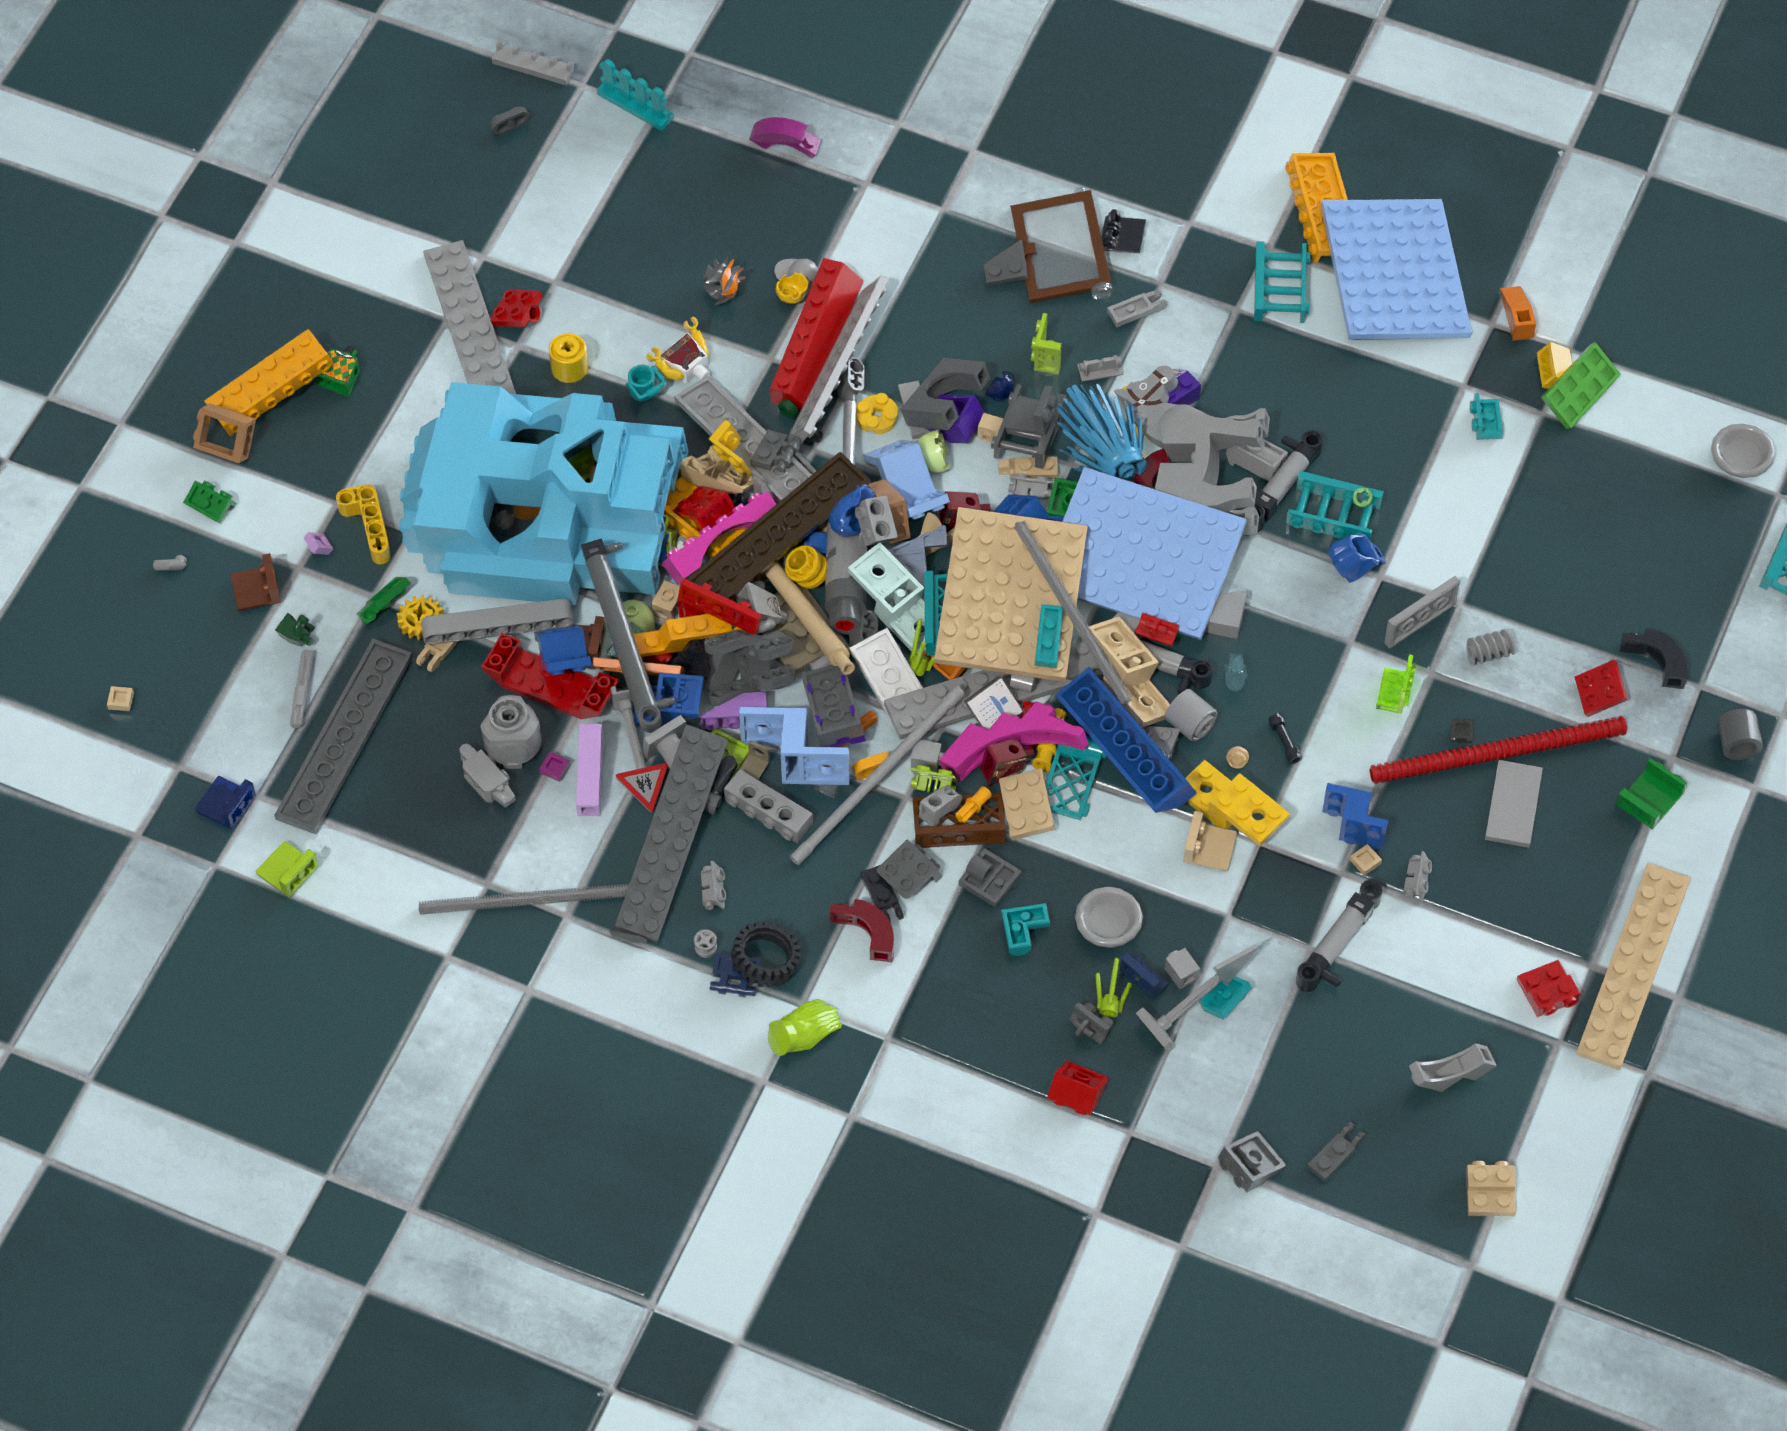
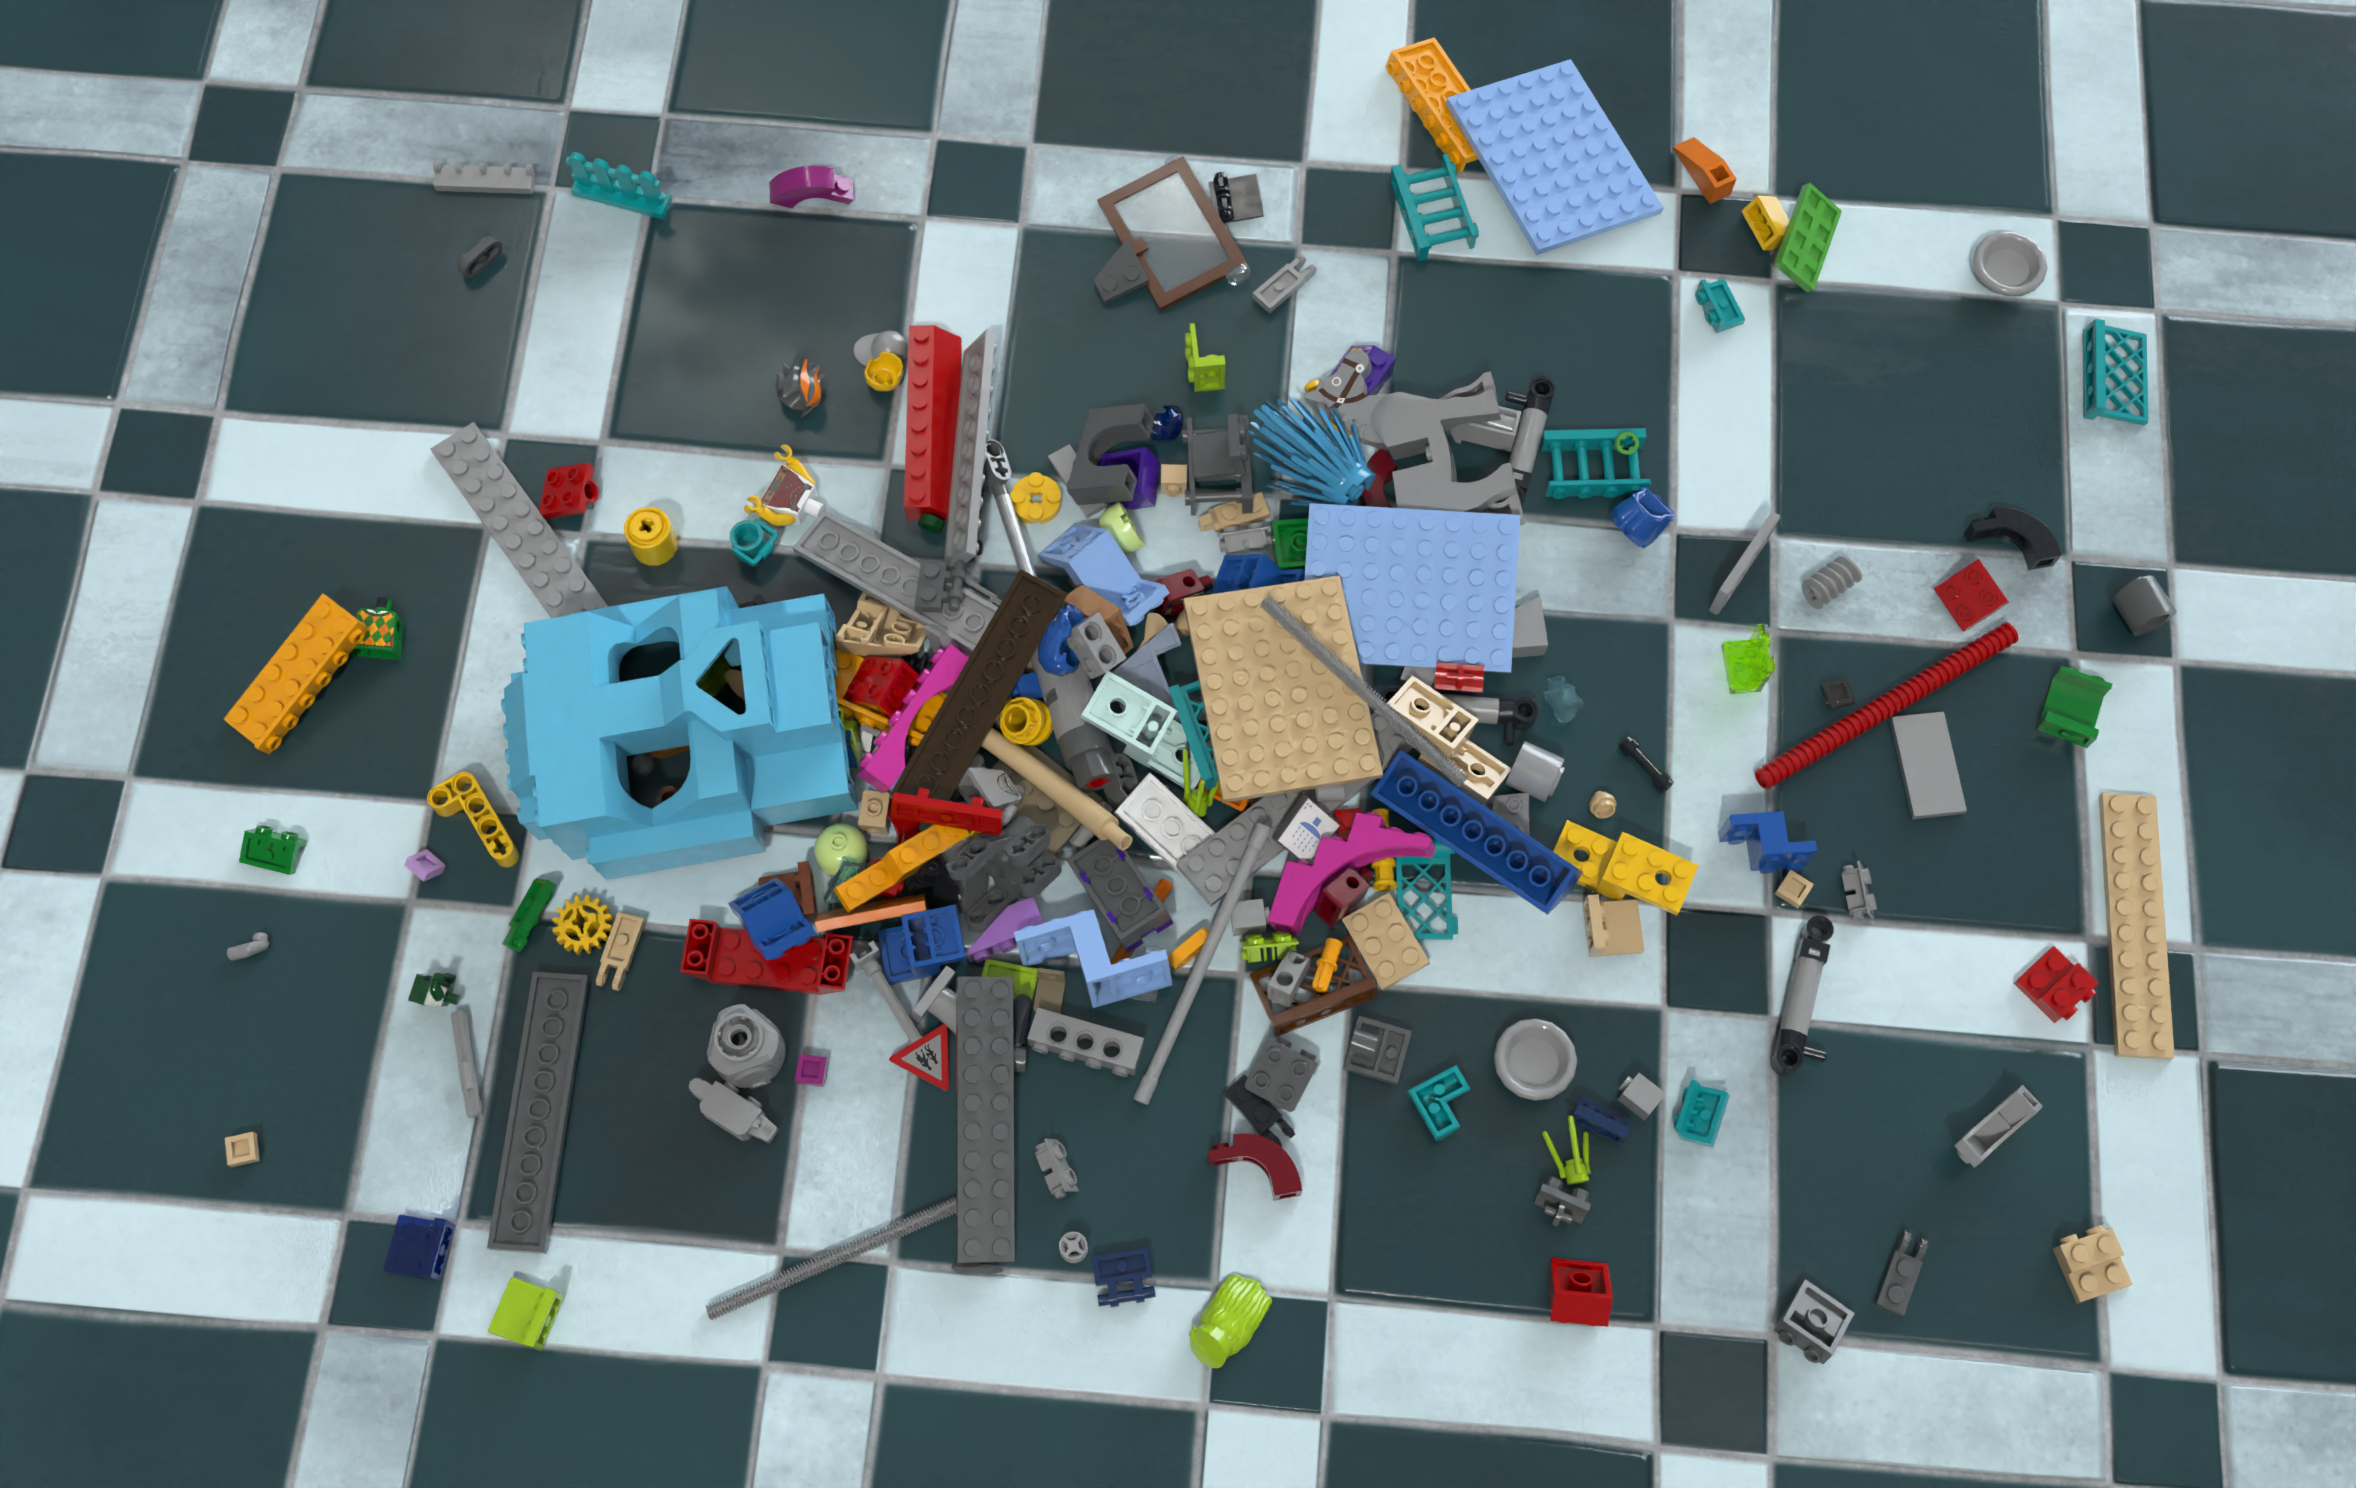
camera: 20 degrees left, 10 degrees up
medium nougat window [193,404,256,463] -> none
copper bracket [231,553,281,611] -> none
light grey beam [421,599,574,645] -> none
lavender slope [576,723,605,816] -> none
dark grey piece [581,538,675,733] -> none
yellow bracket [709,419,752,476] -> none
black tyre [731,921,800,988] -> none
teal tile [1034,604,1063,668] -> none
light grey hinge [1077,355,1123,382] -> none
light grey piece [1136,944,1258,1053] -> none

